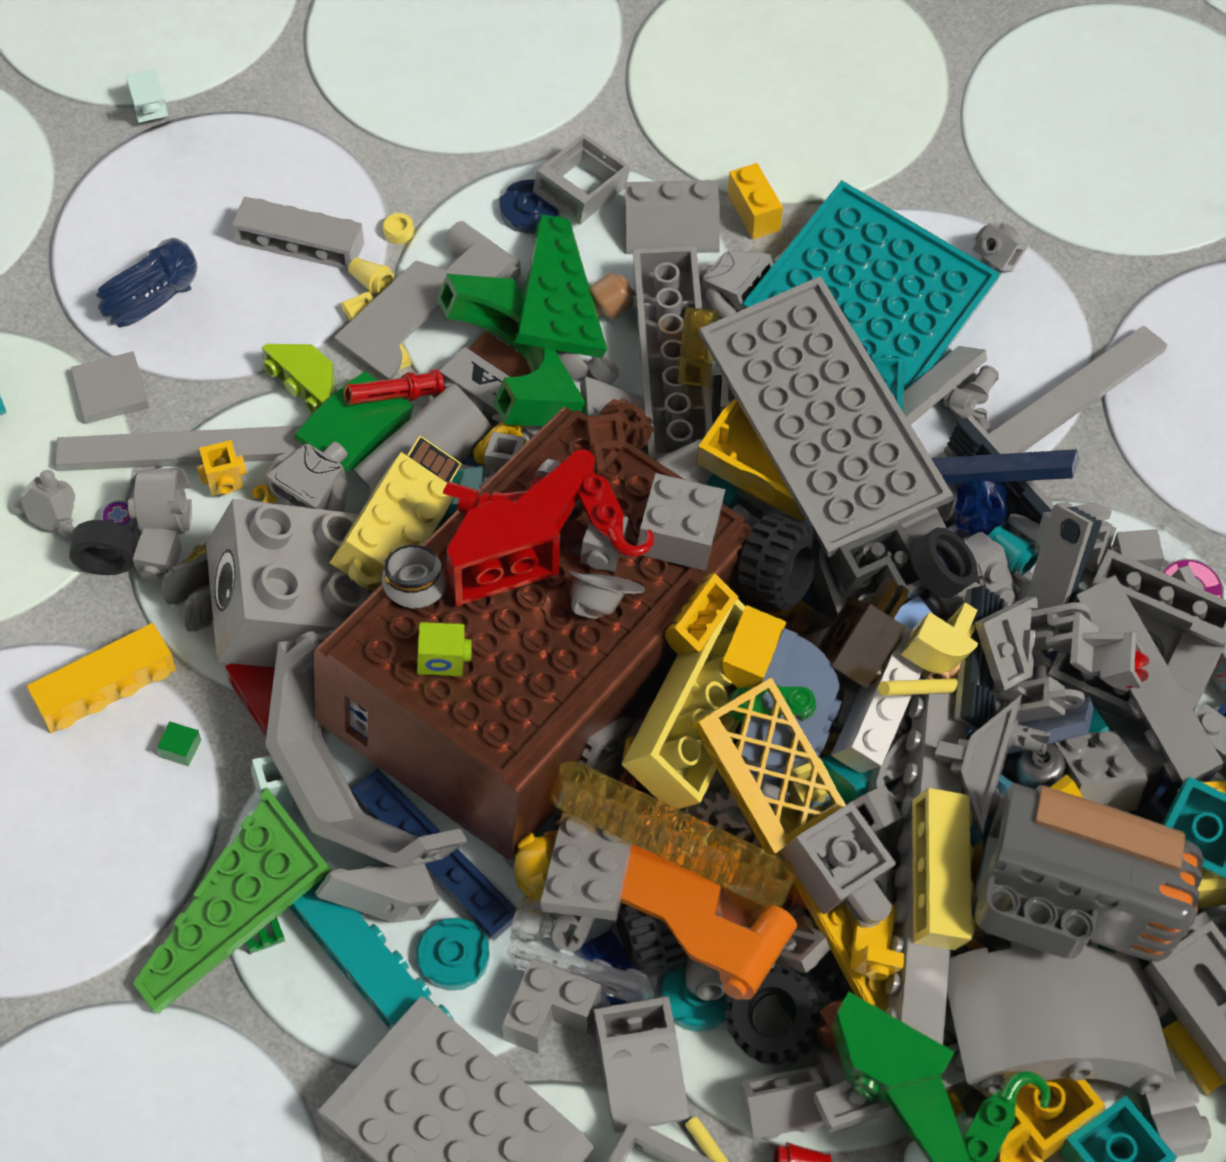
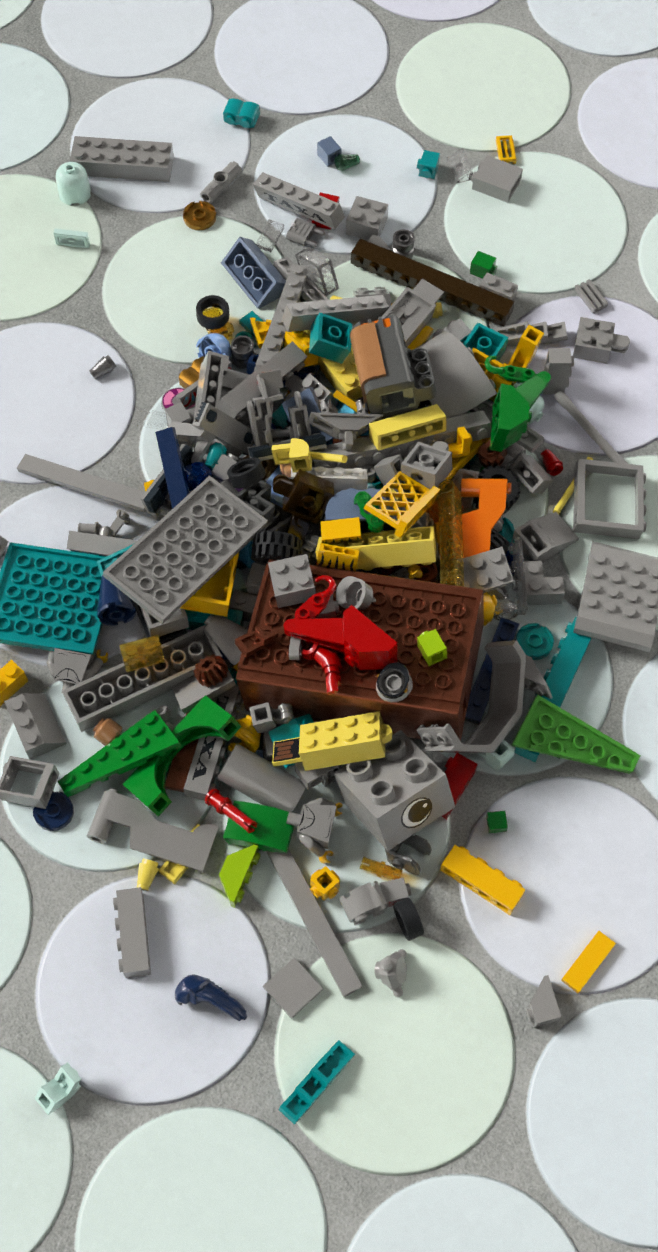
camera: 115 degrees left, 5 degrees up
tile [101,500,136,530] -> none
light yellow tile [382,213,414,244] -> none
light grey wing [975,596,1038,691] -> none

